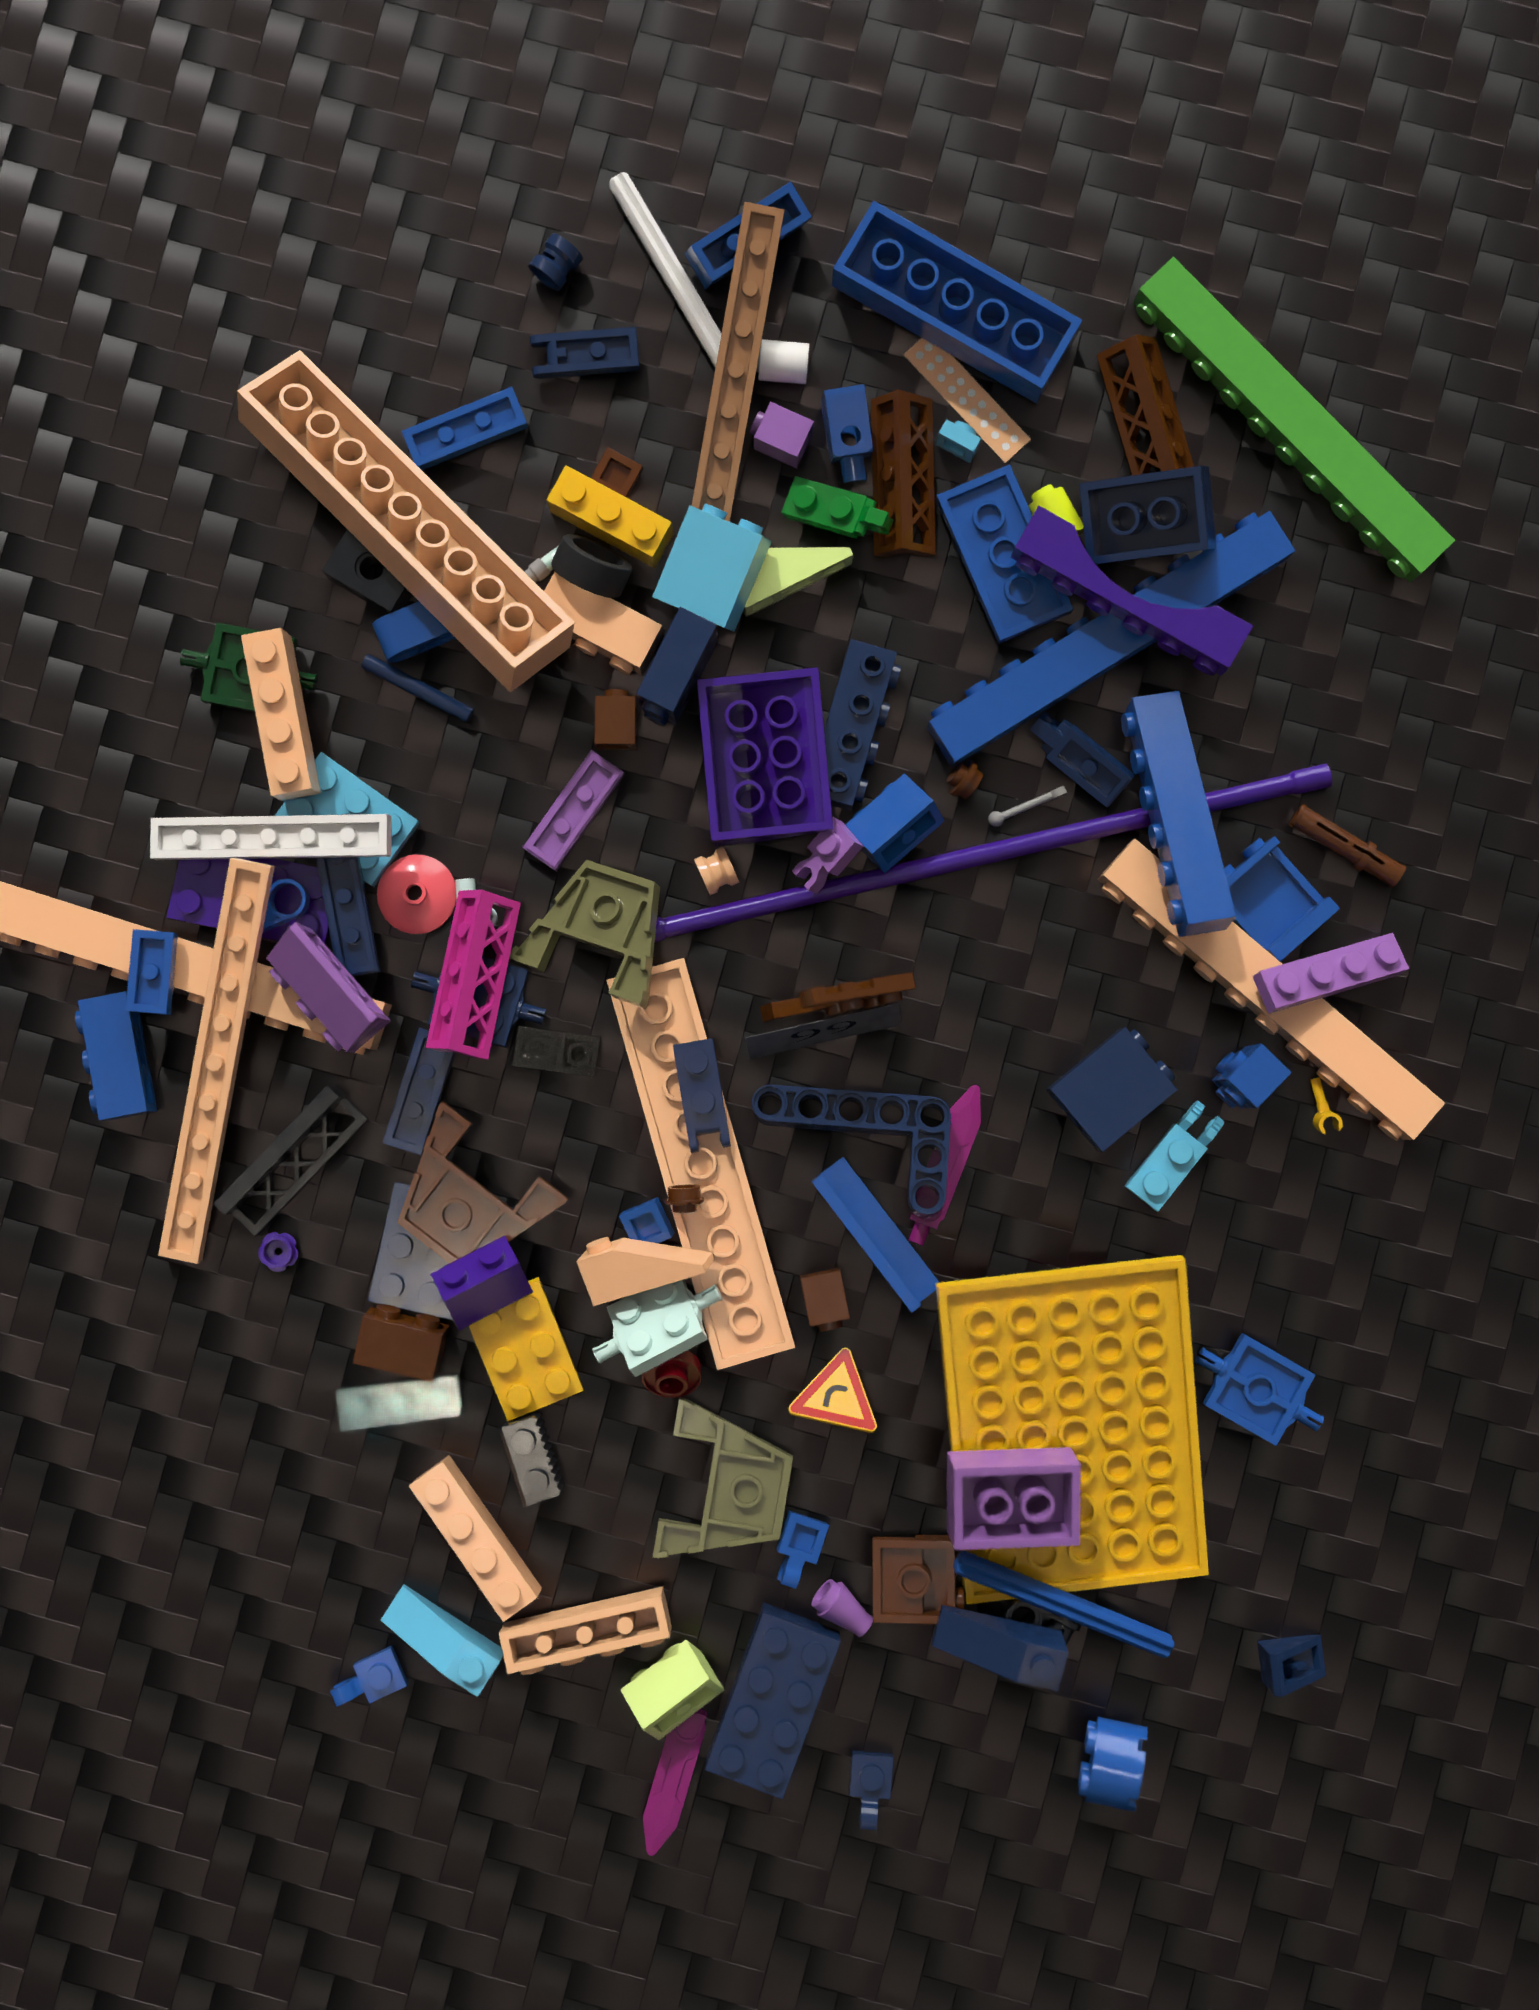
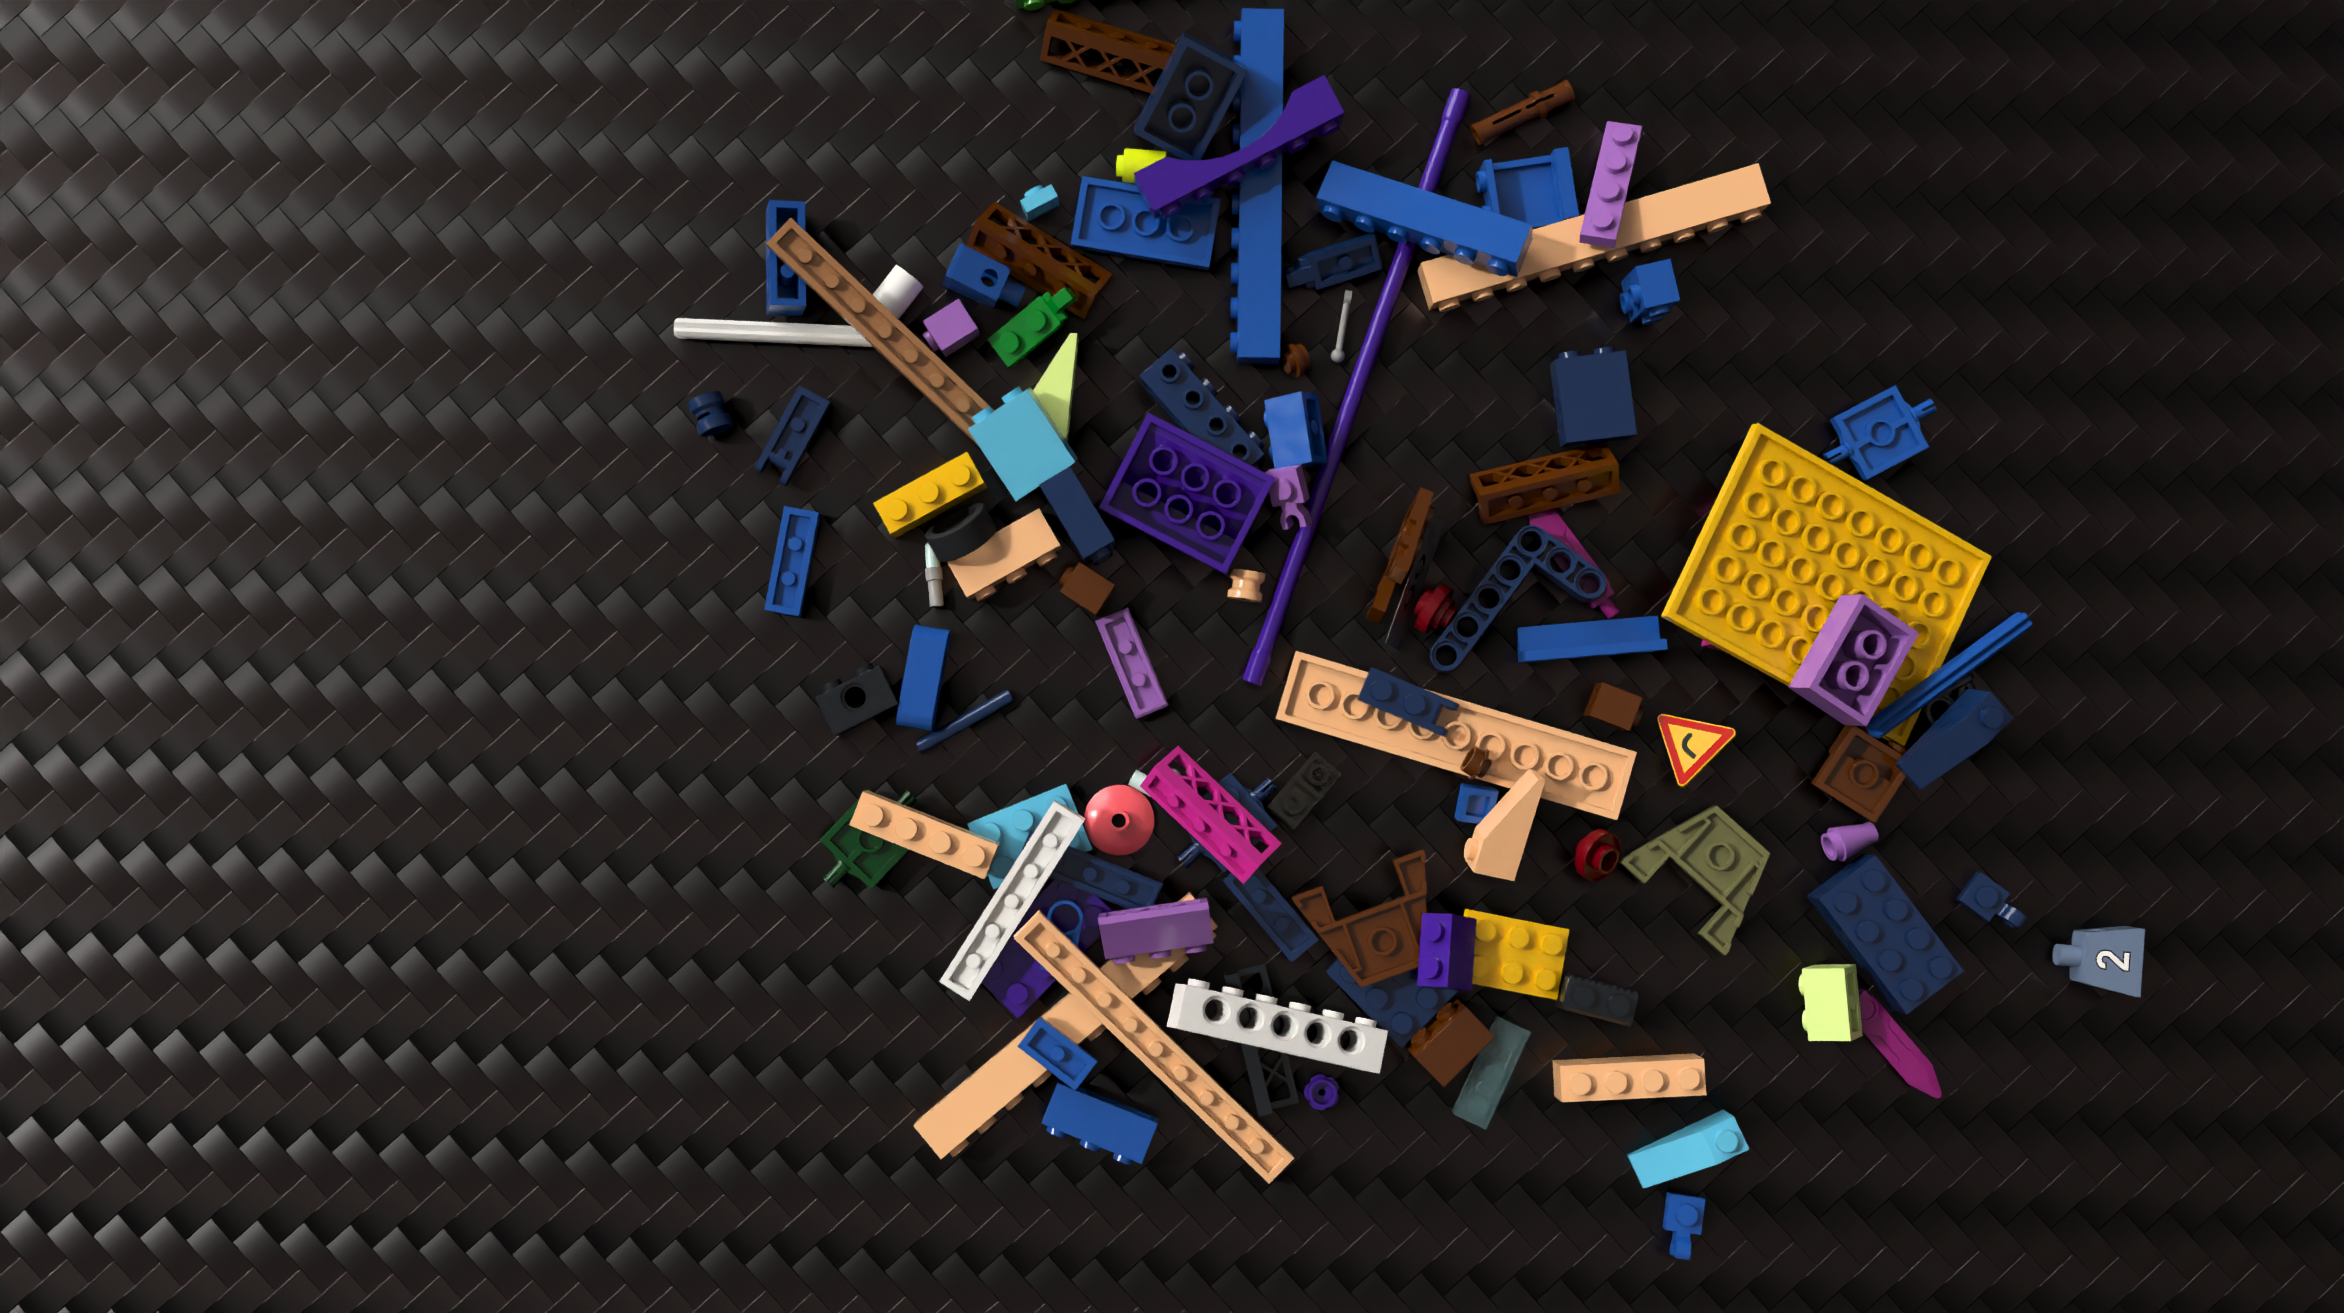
camera: 60 degrees left, 0 degrees up
light nougat brick [237,350,575,693] -> none
light nougat brick [499,1586,672,1675] -> none
olive wing [509,860,660,1009] -> none
reddish brown plate [591,447,643,498] -> none
light aqua plate [592,1280,723,1377] -> none
blue plate [776,1510,829,1589] -> none
blue brick [832,200,1082,404] -> none
light nougat sticker [903,338,1031,463] -> none
blue brick [1078,1717,1148,1812] -> none
medium azure hinge [1125,1100,1225,1212] -> none
dark blue slope [1257,1634,1326,1697] -> none
yellow hand [1310,1077,1343,1135] -> none
none -> white brick [1167,978,1388,1074]
none -> dark red plate [1414,583,1457,634]
none -> reddish brown fence [1469,442,1621,525]
none -> sand blue torso [2052,926,2145,997]

